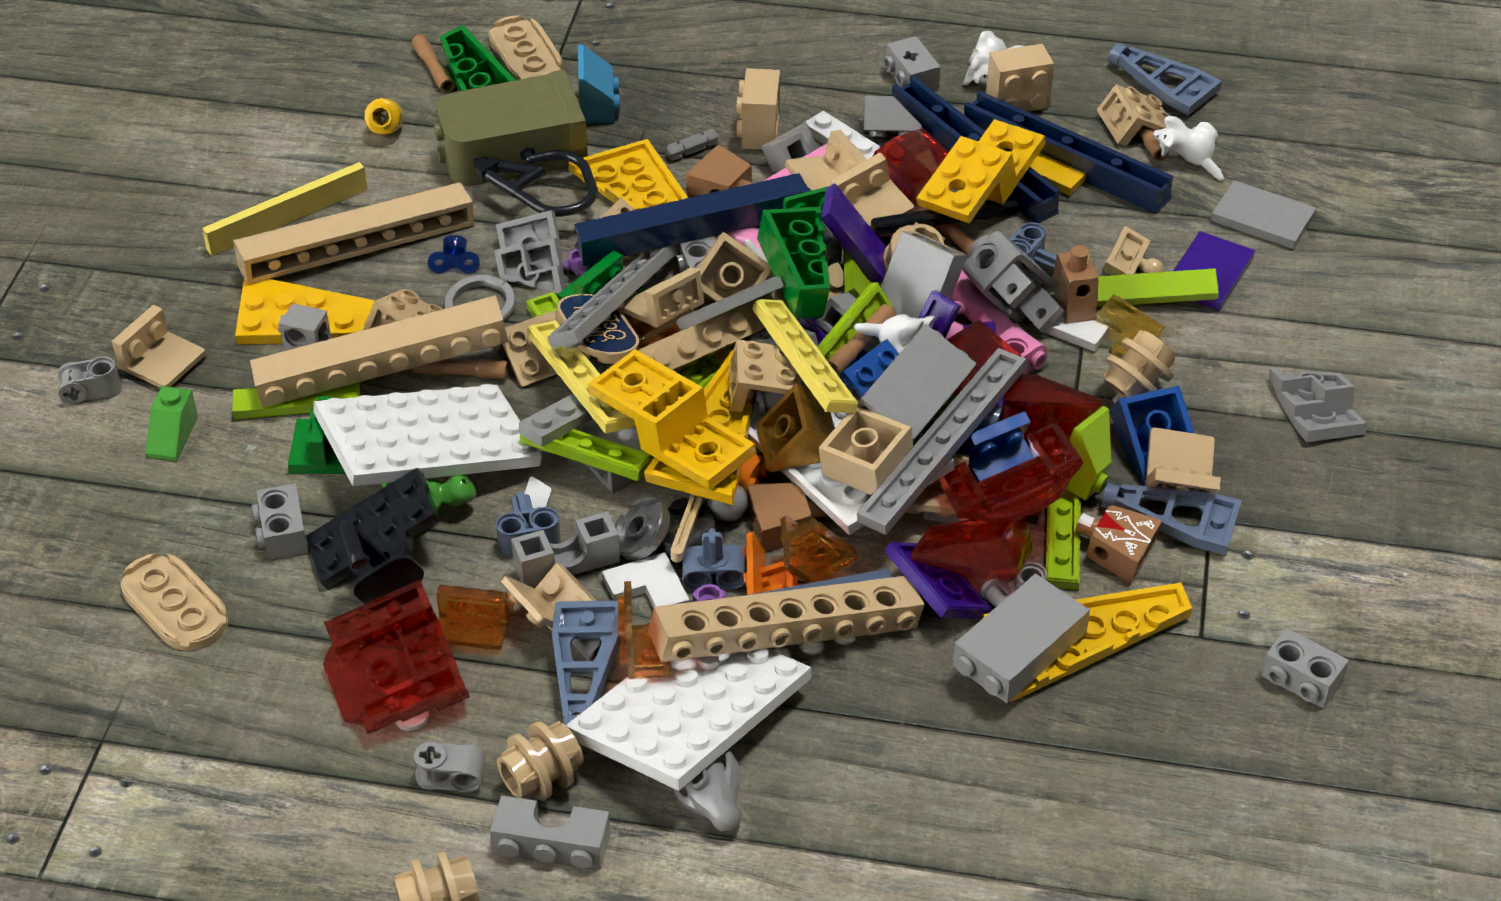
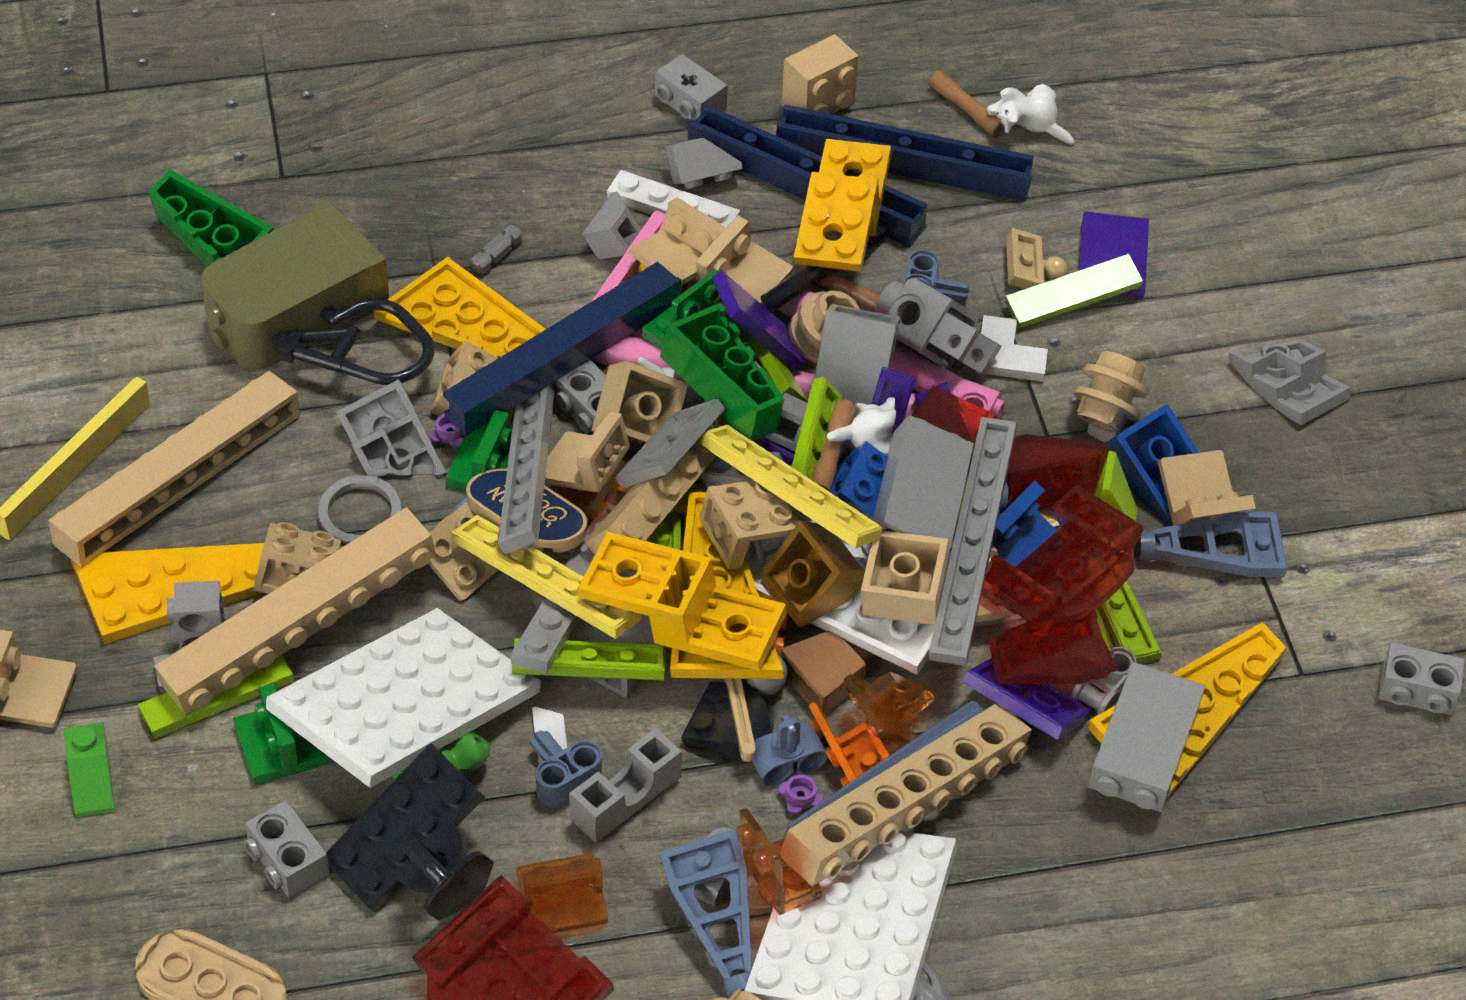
camera: 25 degrees left, 5 degrees up
yellow head [364,98,404,135] -> none
medium nougat piece [412,34,456,93] -> none
medium nougat piece [413,359,509,380] -> none
clear blue piece [427,235,480,274] -> none
tan tile [489,15,563,80] -> none
tan bracket [501,563,597,630] -> none
lime tile [526,292,560,318] -> none
dark azure slope [578,45,620,124] -> none
white tile [602,552,689,608] -> none
flat silver tile [614,497,670,560] -> none
medium nougat torso [686,145,753,198] -> none
tan brick [736,68,780,149] -> none
clear red slope [873,128,949,205] -> none
white animal [963,30,1024,86] -> none
yellow tile [1030,153,1086,196] -> none
medium nougat torso [1052,245,1099,323] -> none
medium nougat torso [1075,505,1162,584] -> none
clear yellow tile [1096,294,1165,359] -> none
tan bracket [1097,84,1170,147] -> none
sand blue plate [1108,43,1222,115] -> none
light grey tile [1211,180,1316,249] -> none

